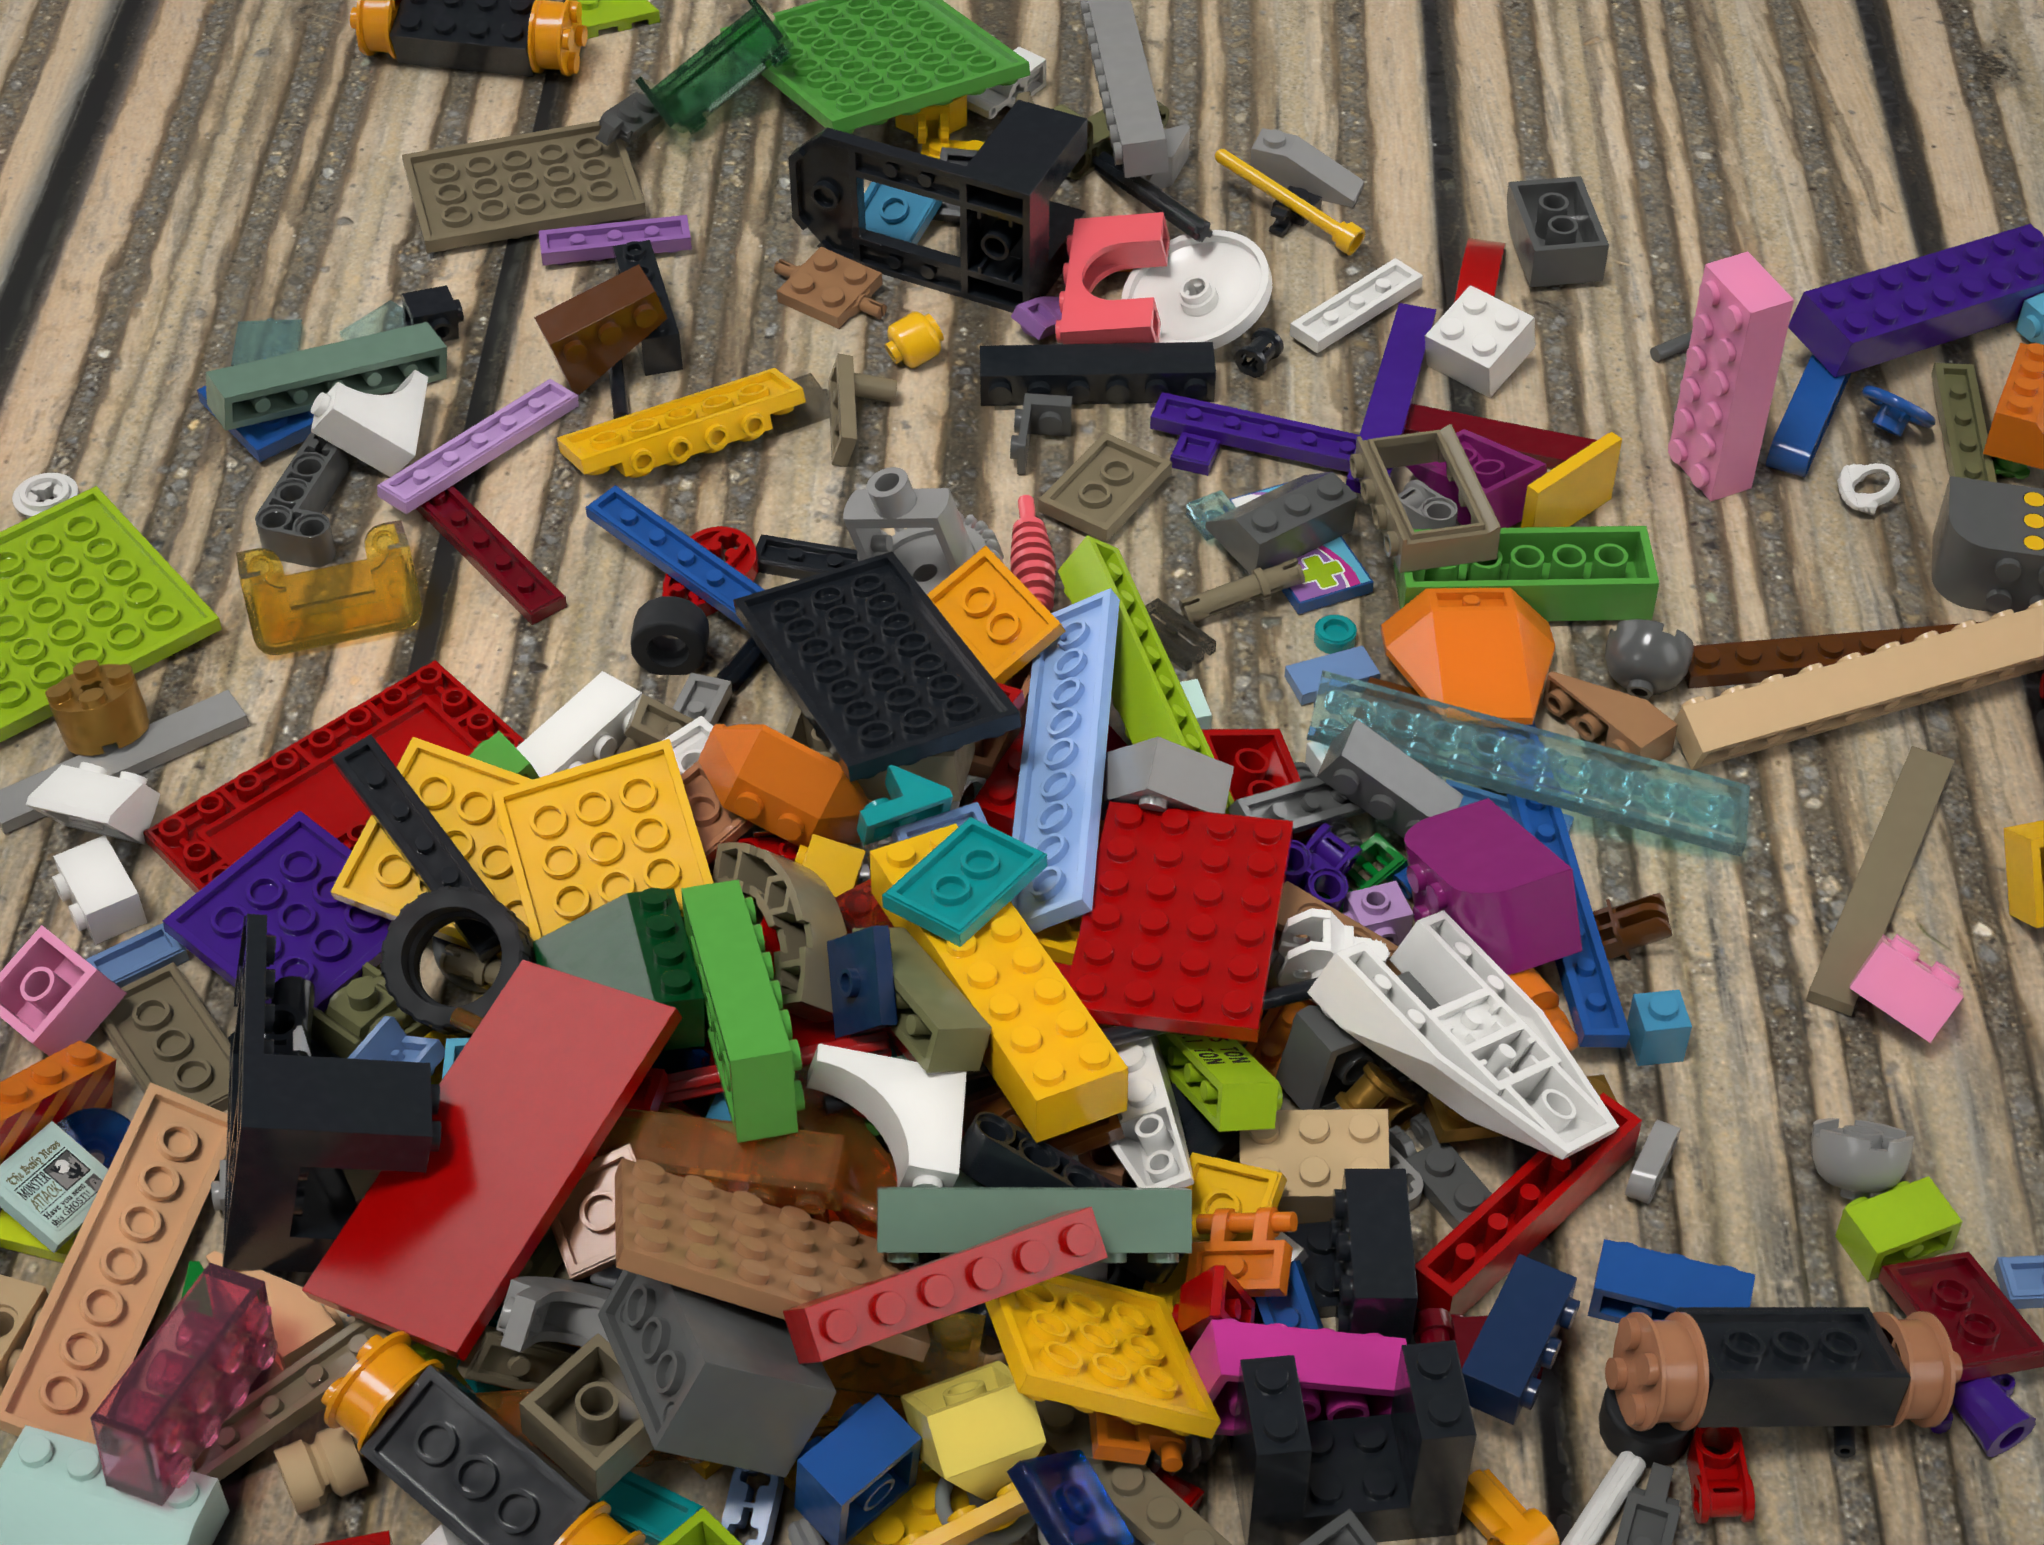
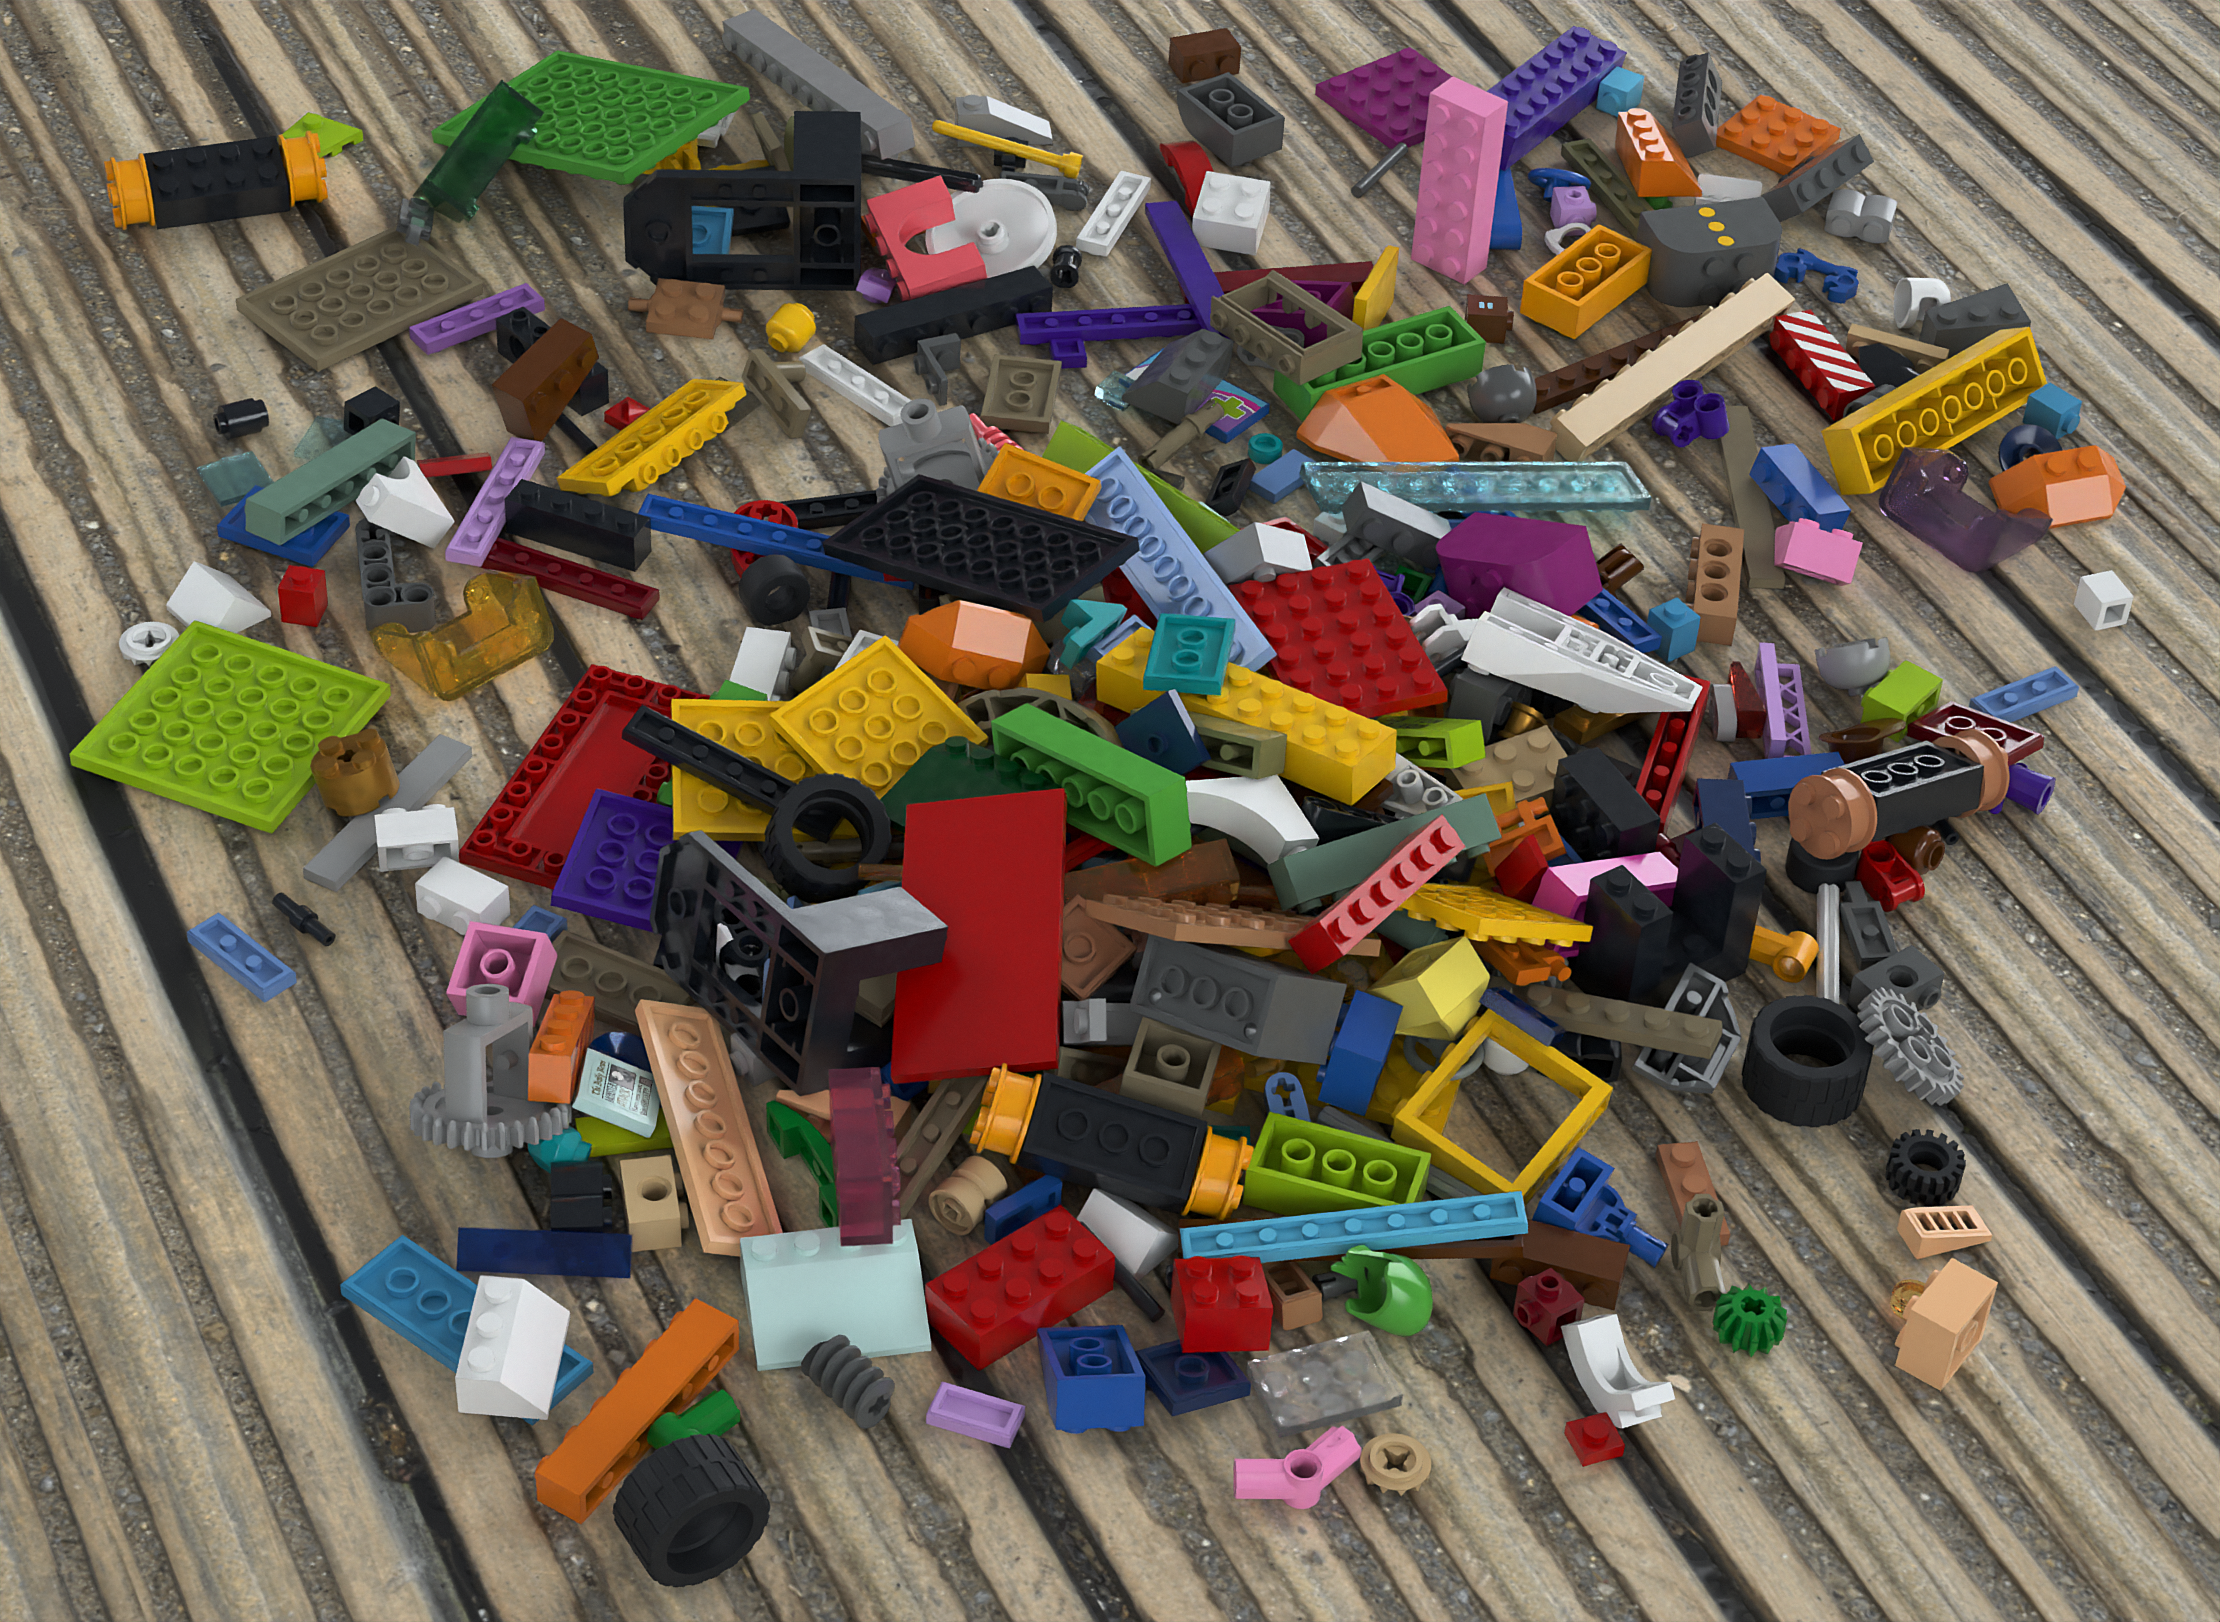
camera: 30 degrees left, 5 degrees down
none -> white slope [166,561,271,633]
none -> black brick [213,398,269,440]
none -> red brick [278,565,328,627]
none -> red tile [417,452,492,478]
none -> black brick [504,479,652,572]
none -> red tile [604,397,650,431]
none -> white tile [799,344,912,427]
none -> blue plate [984,1175,1062,1245]
none -> dark grey hinge [999,171,1090,211]
none -> reddish brown brick [1168,28,1241,83]
none -> black plate [1204,458,1256,516]
none -> magenta plate [1315,47,1453,150]
none -> reddish brown brick [1464,294,1514,344]
none -> light orange brick [1520,224,1652,340]
none -> lavender brick [1550,186,1596,236]
none -> dark purple piece [1652,380,1730,447]
none -> medium nougat brick [1685,523,1744,646]
none -> clear red slope [1726,661,1767,739]
none -> blue brick [1749,443,1851,533]
none -> lavender fence [1754,643,1811,759]
none -> reddish brown piece [1819,718,1906,764]
none -> reddish brown head [1885,825,1945,875]

